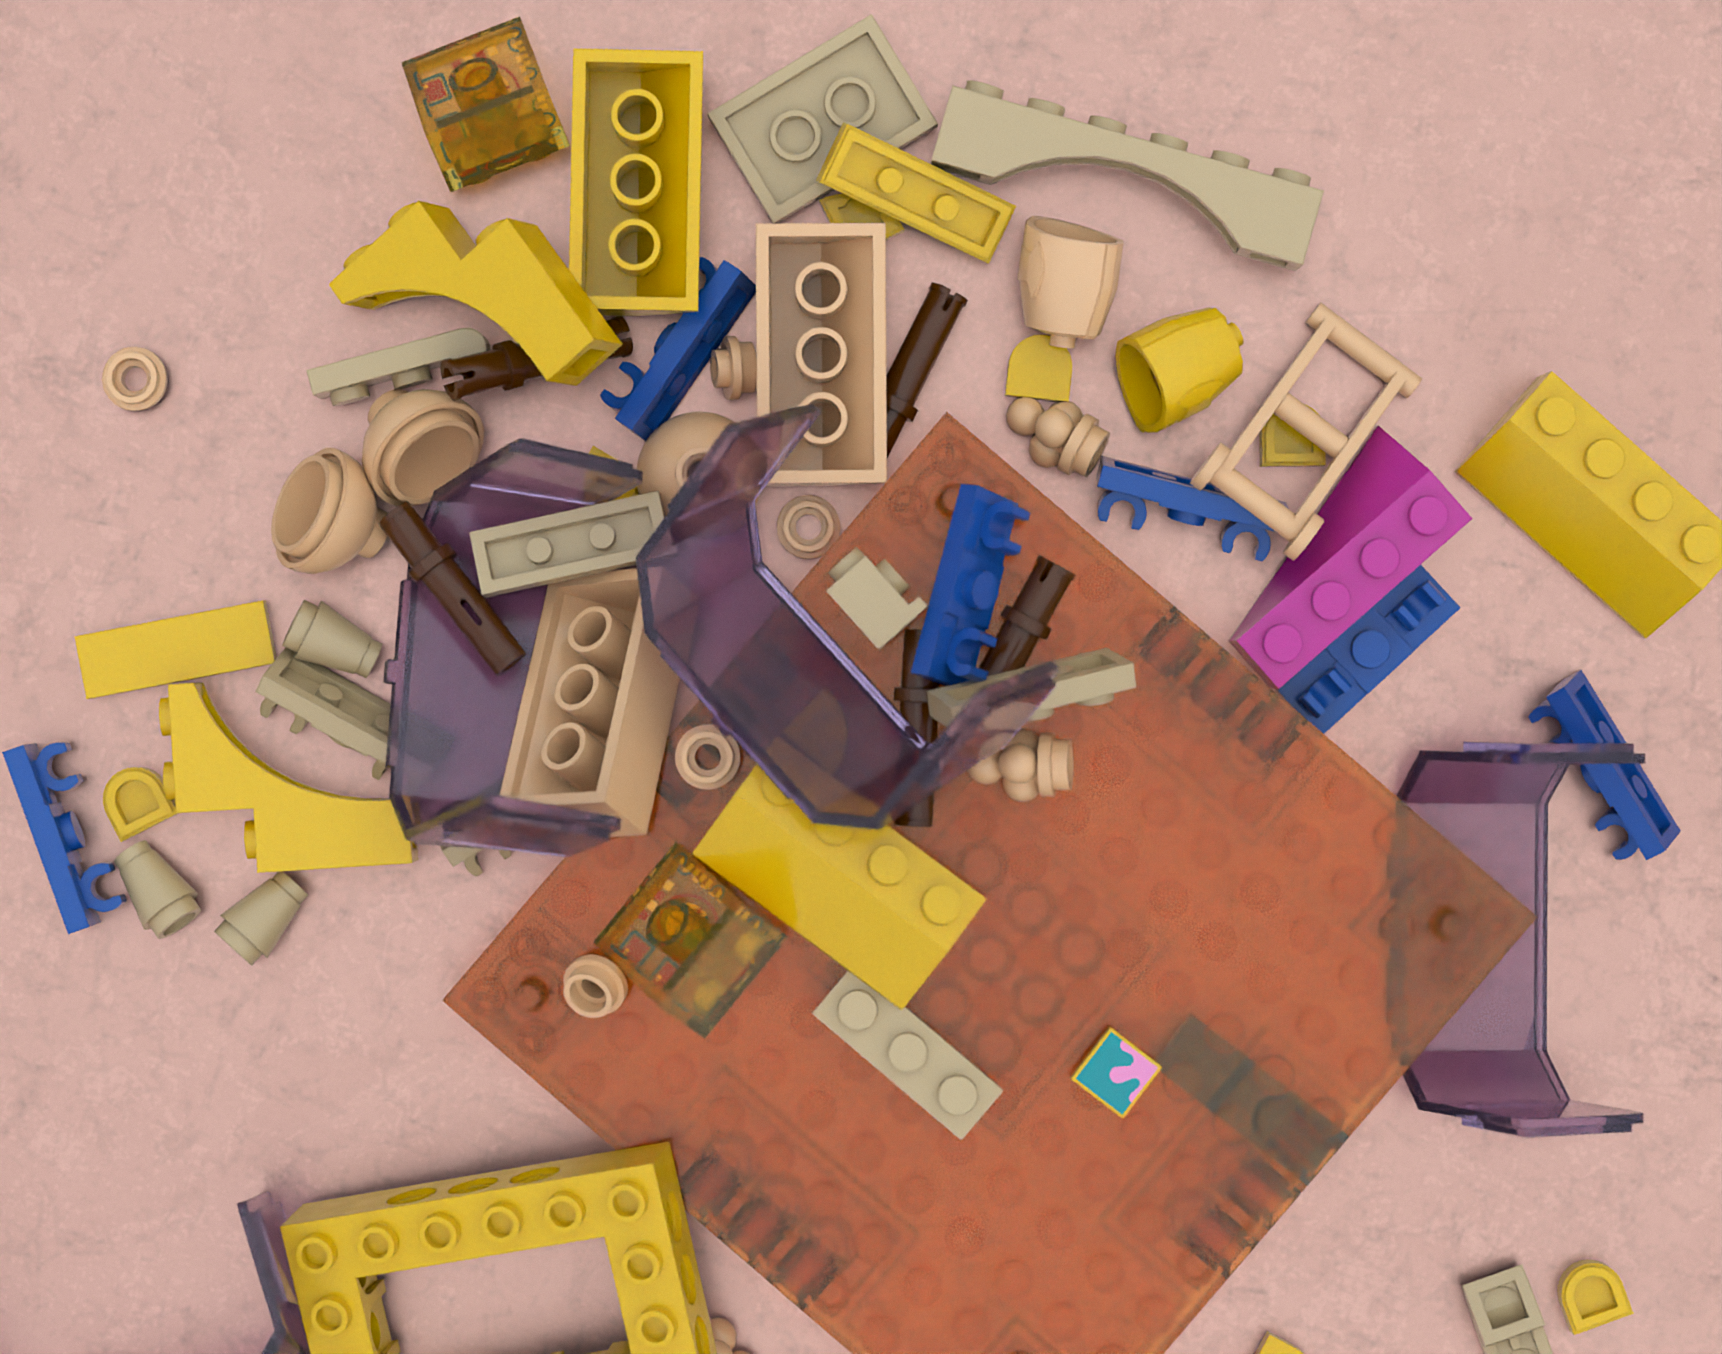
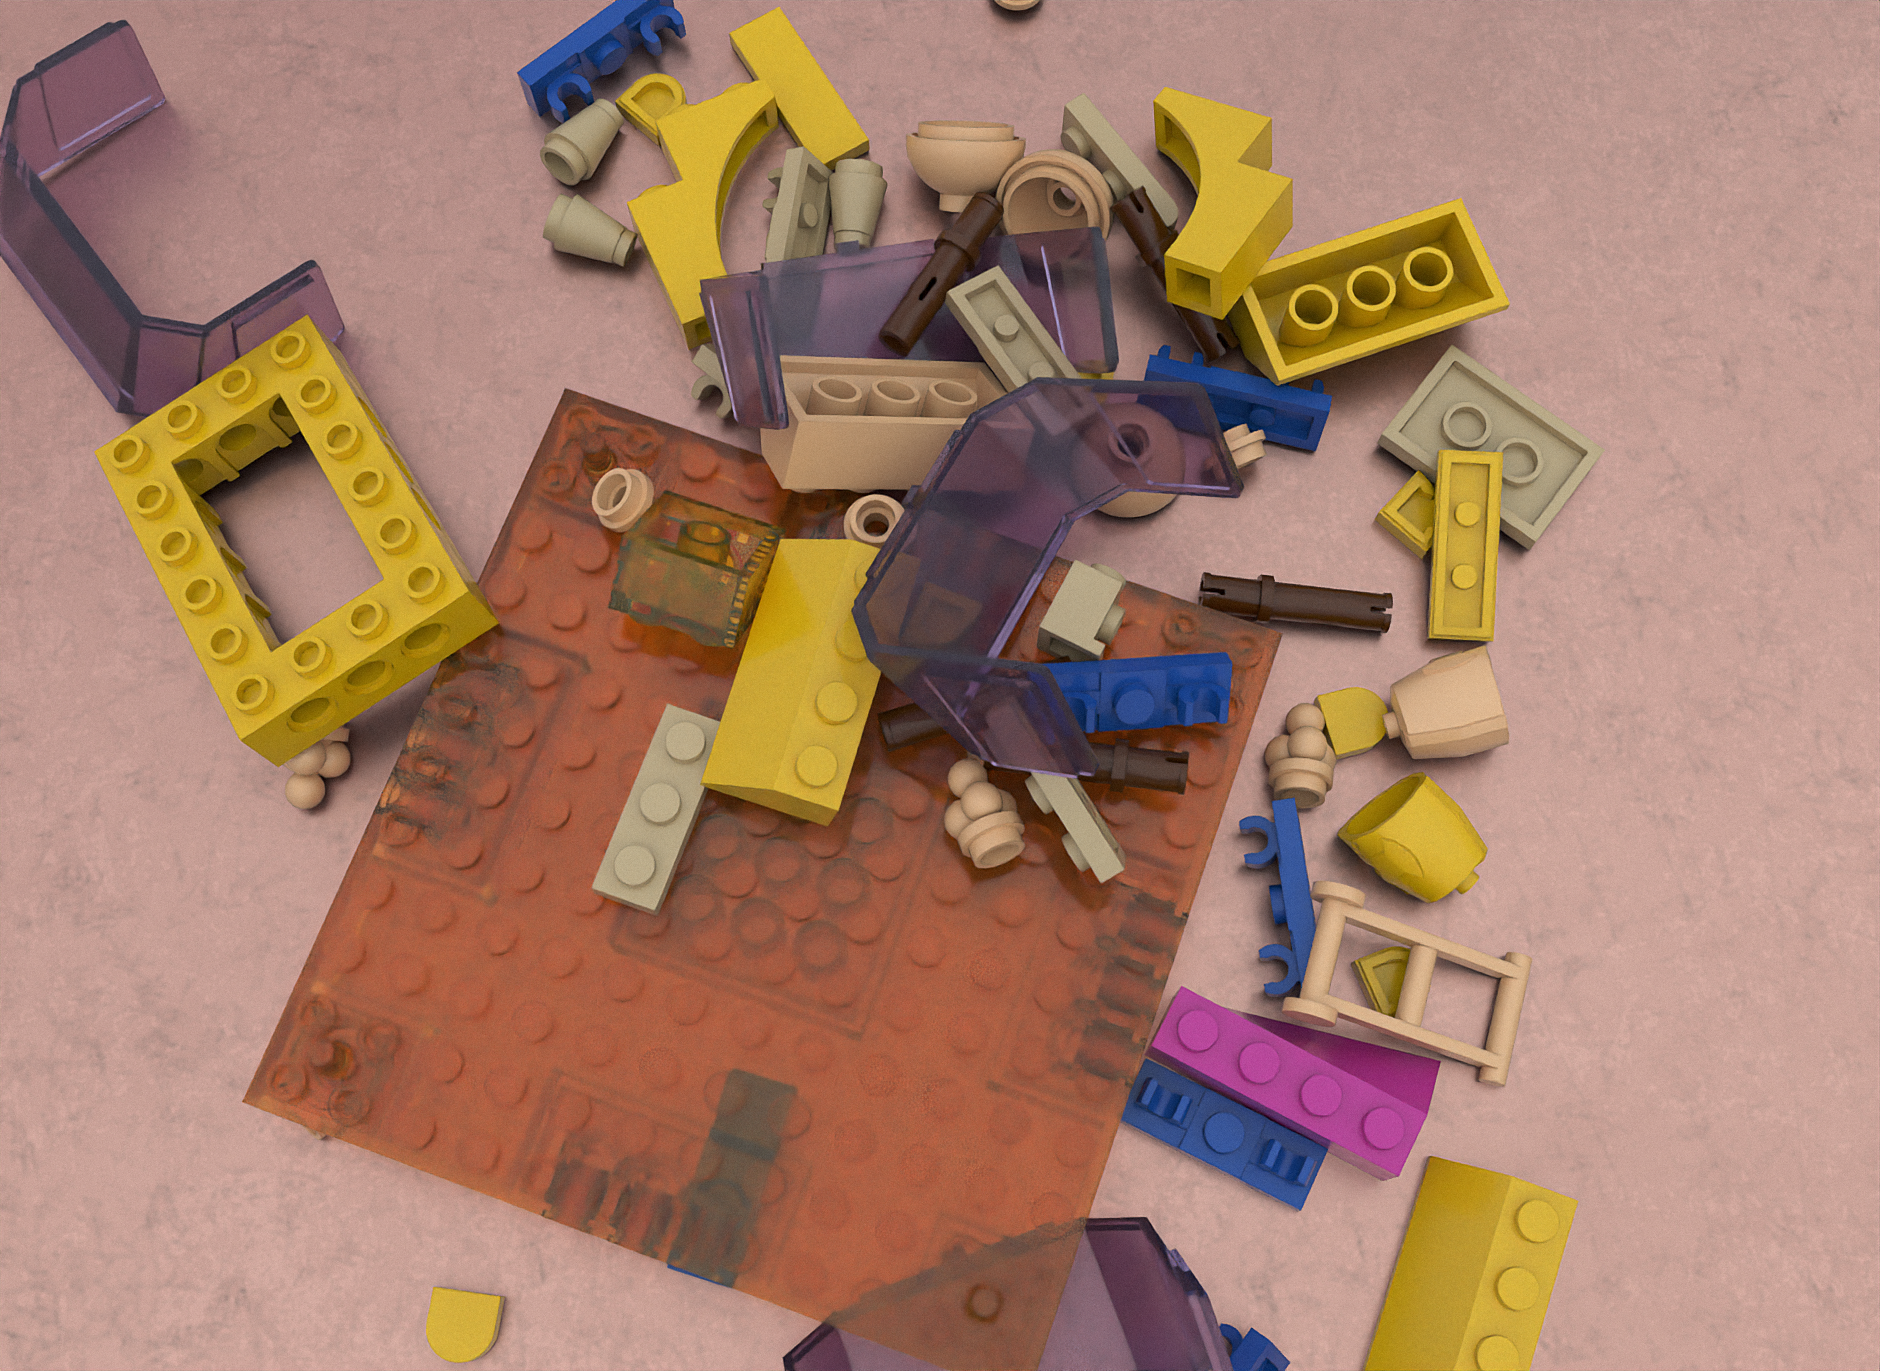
camera: 65 degrees right, 15 degrees down
clear yellow slope [401,16,570,192] -> none
light nougat slope [756,223,887,487] -> none
light nougat plate [777,495,840,559] -> none
tan arch [931,80,1324,271] -> none
tile [1070,1026,1163,1119] -> none

